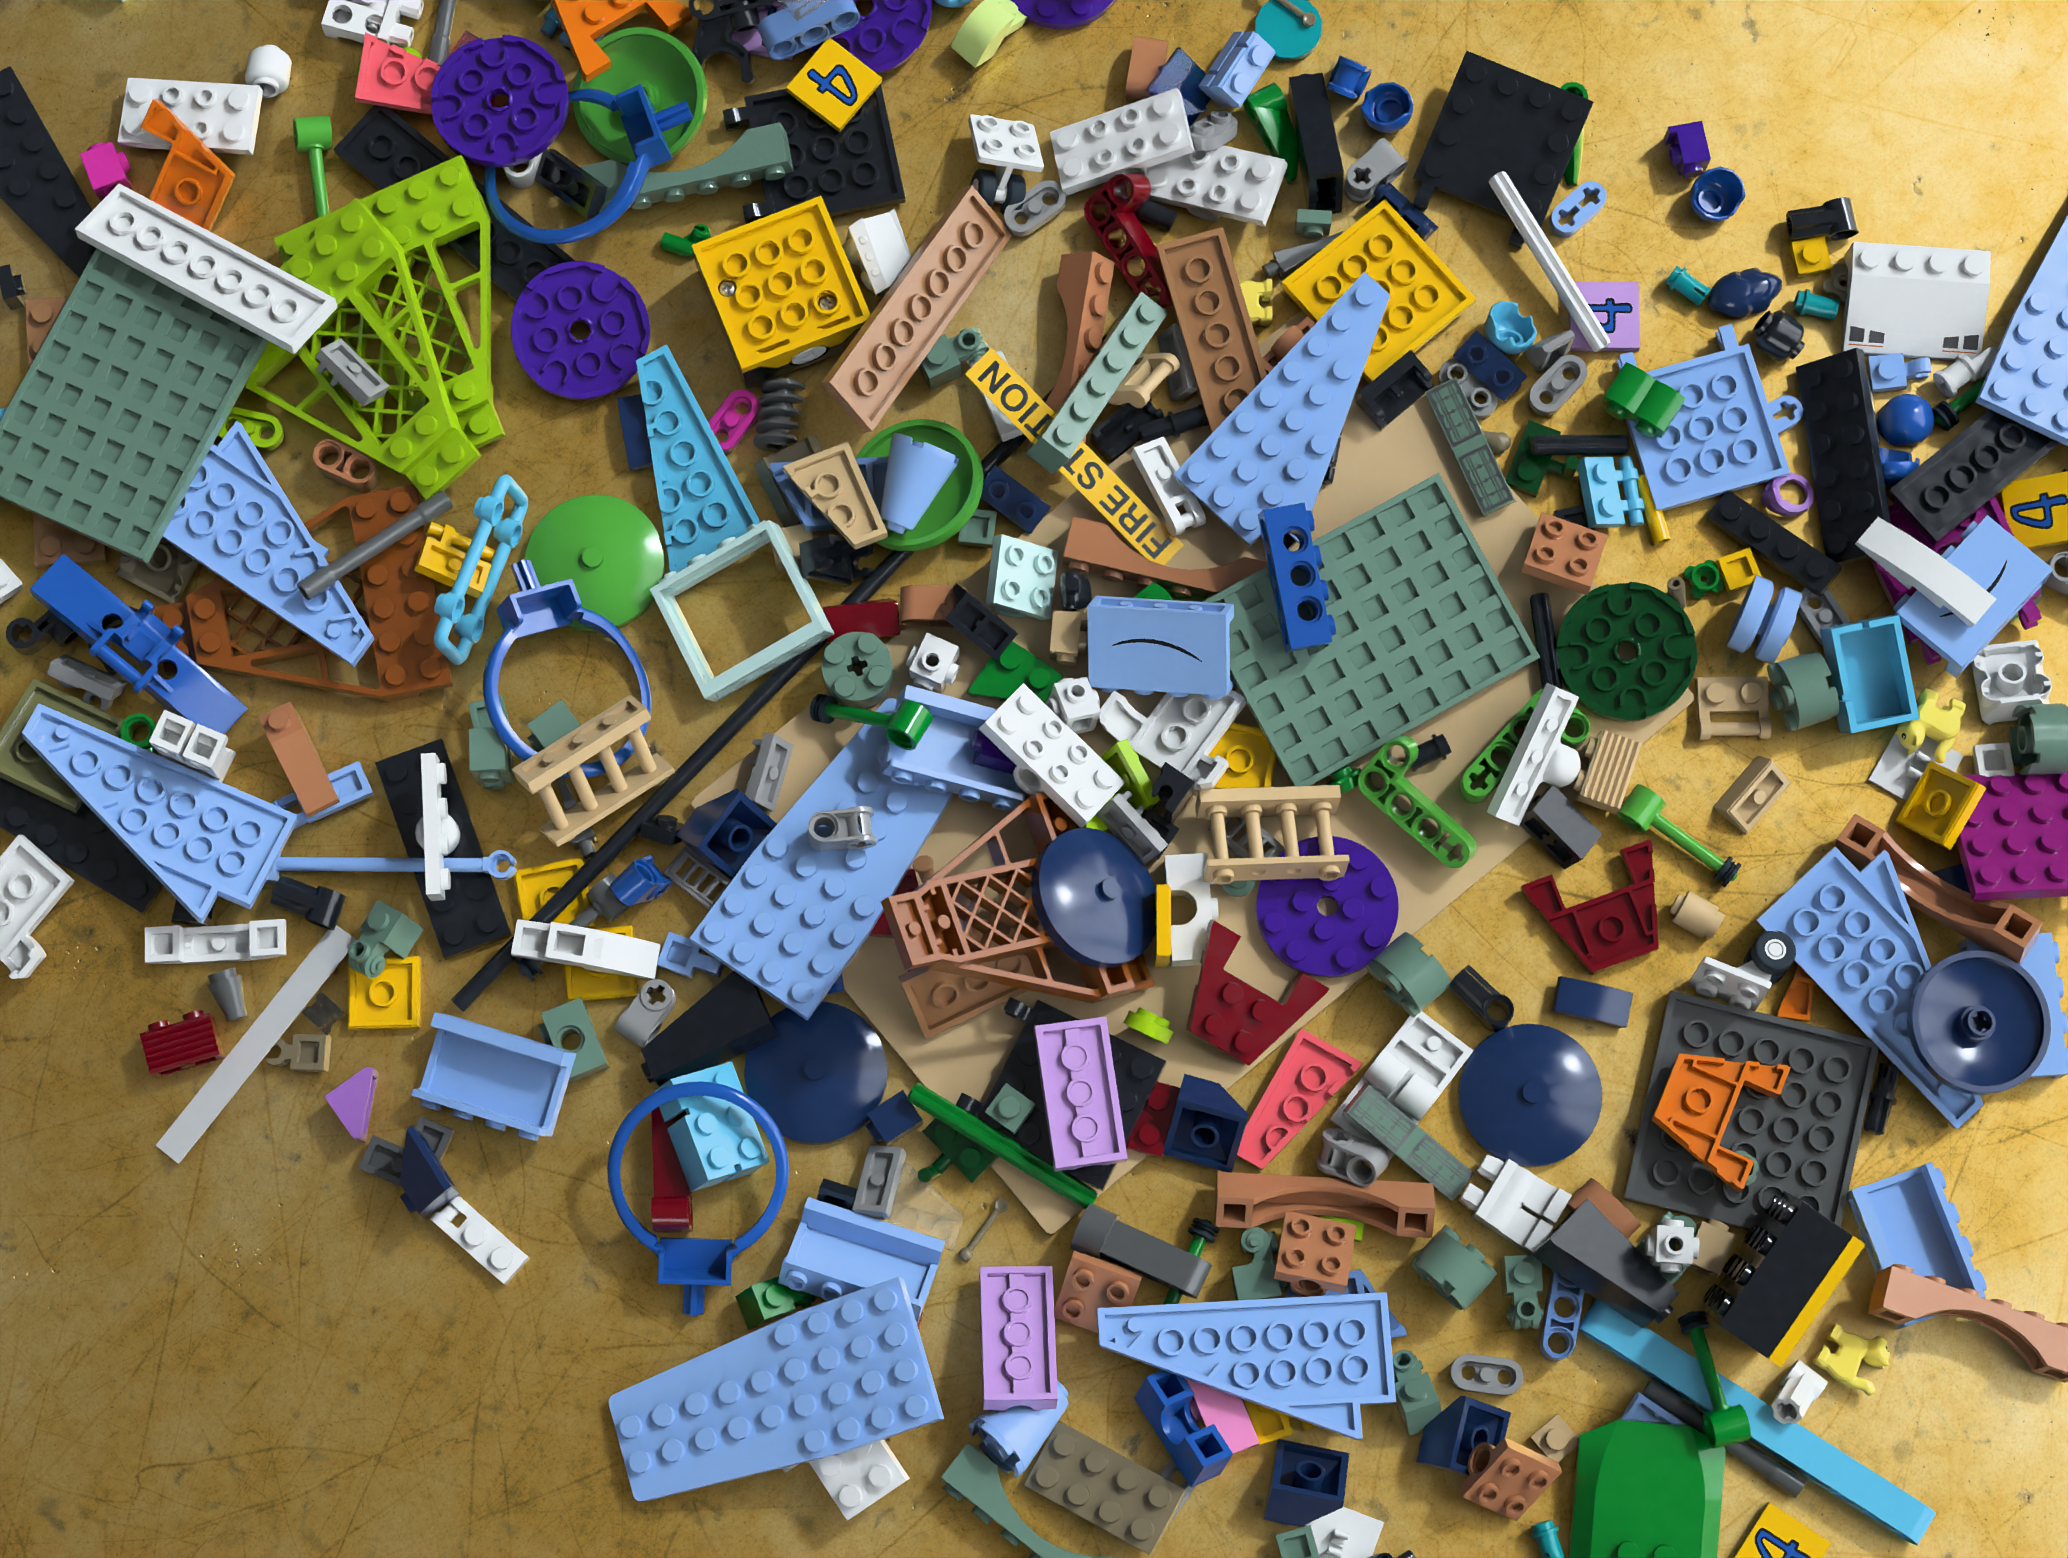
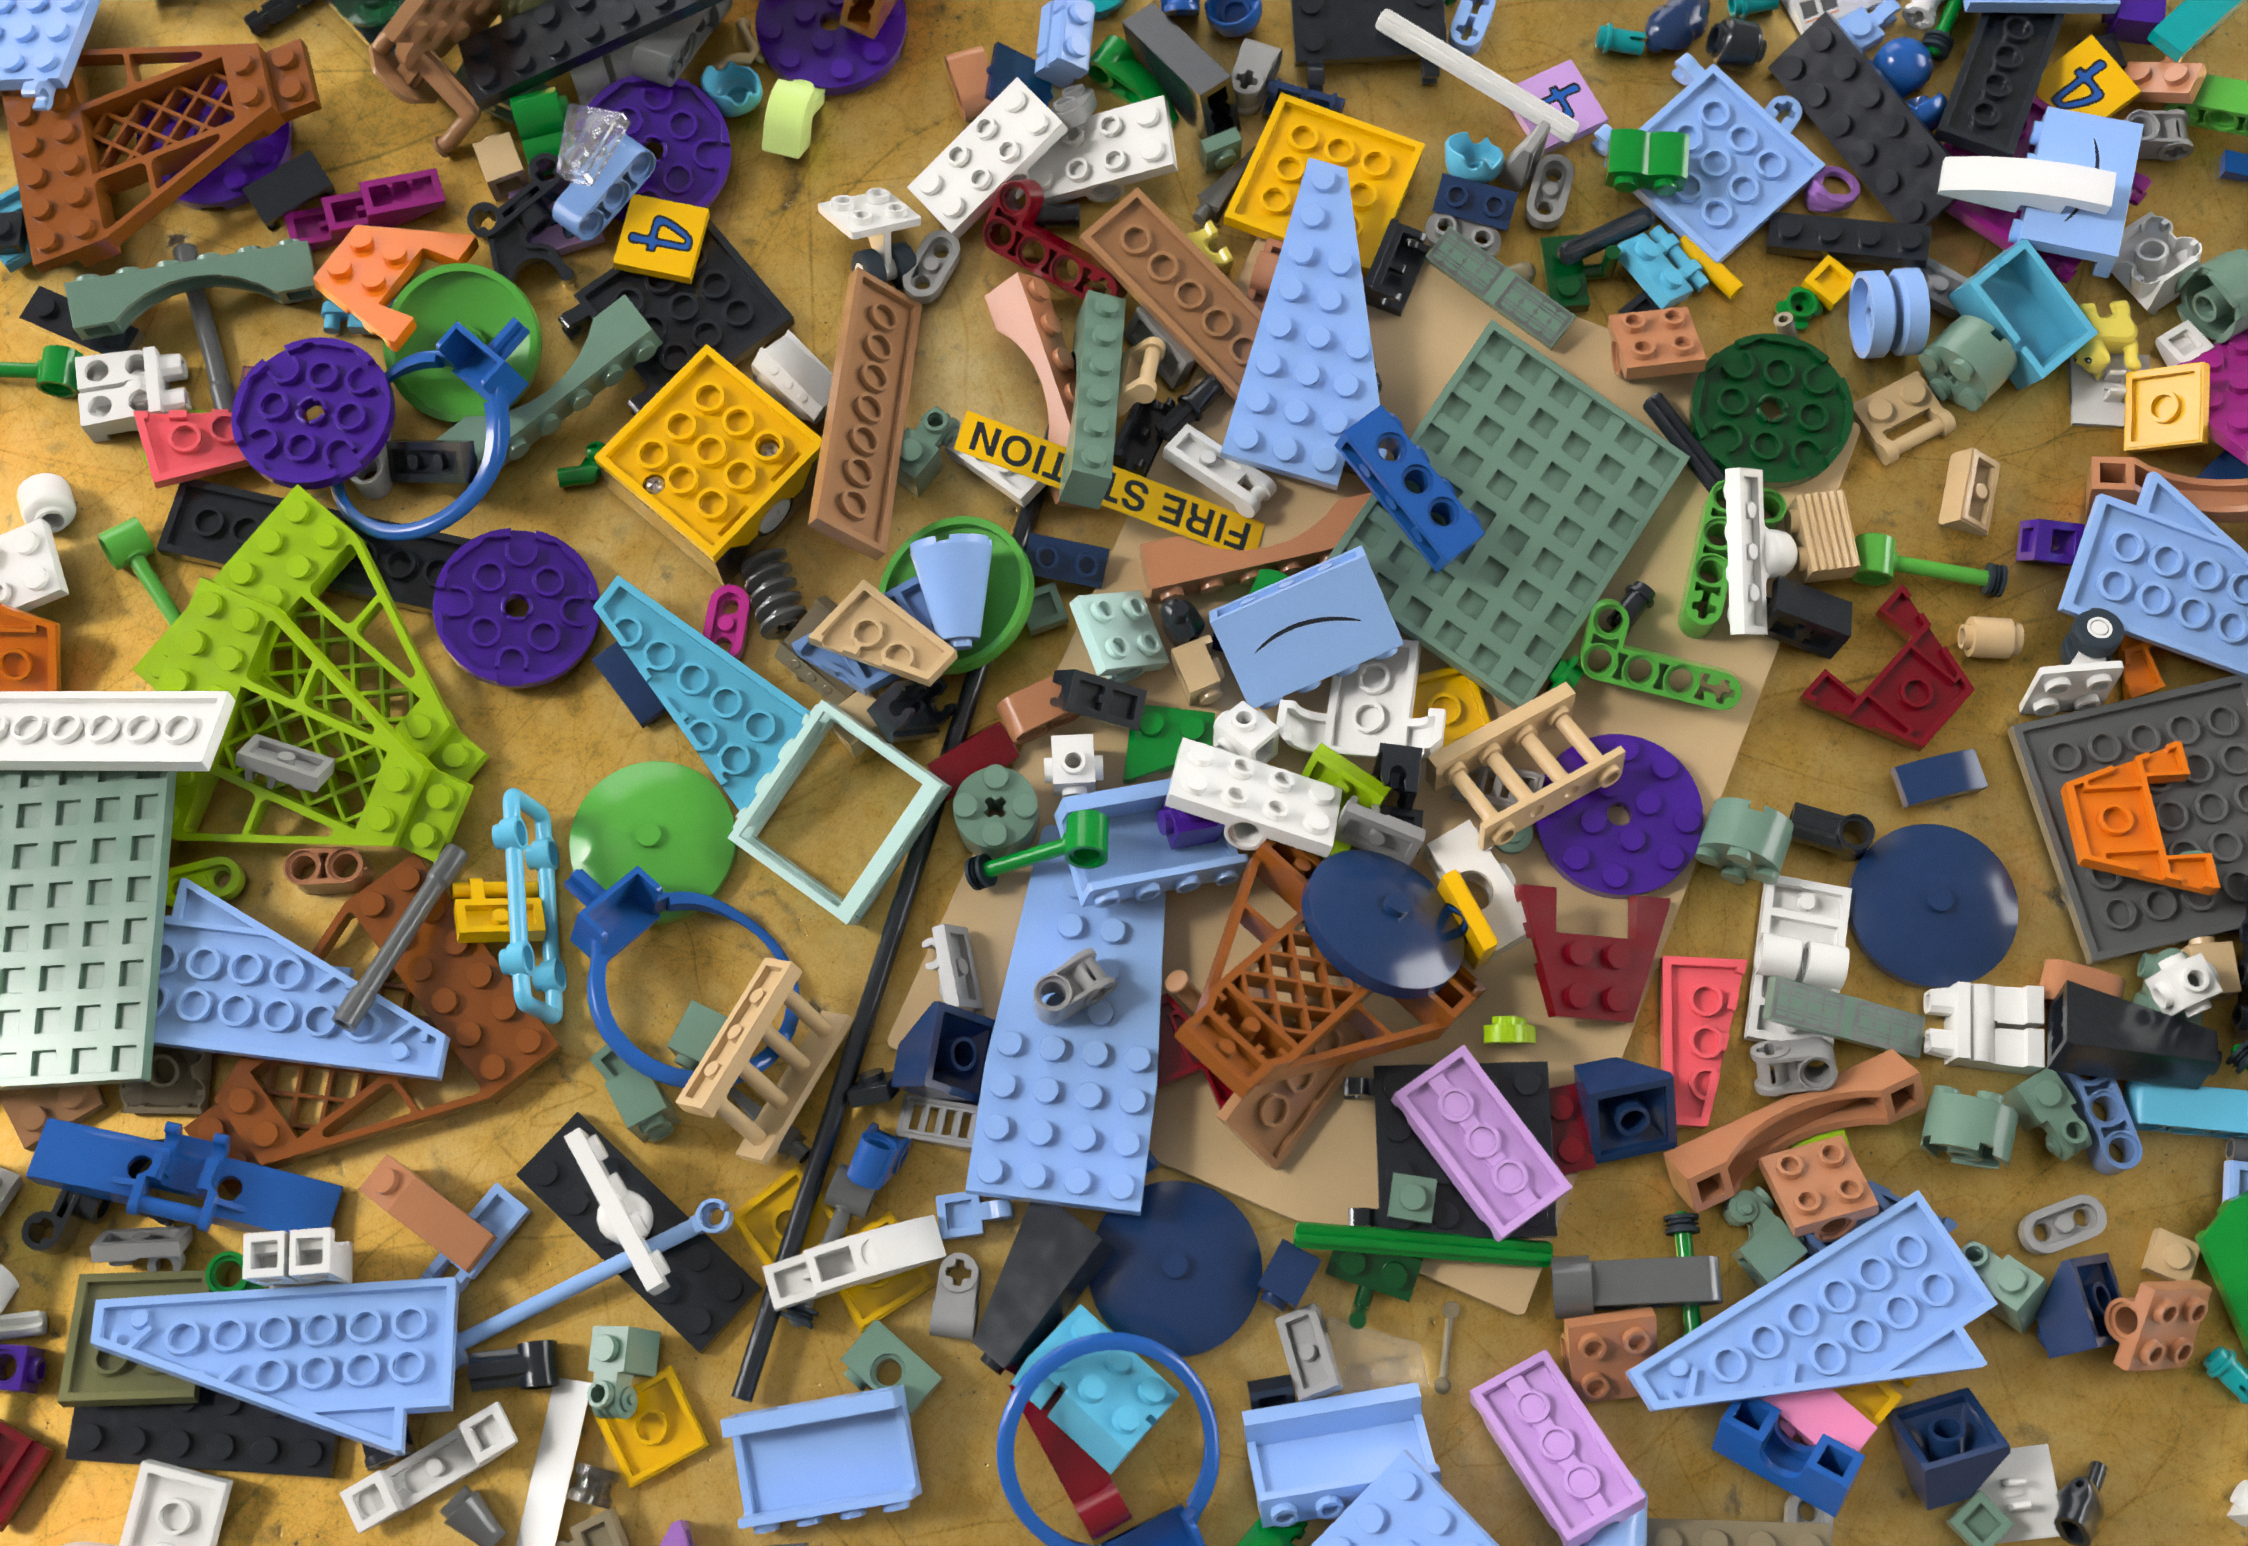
camera: 25 degrees left, 5 degrees down
none -> dark purple brick [2016,519,2085,566]

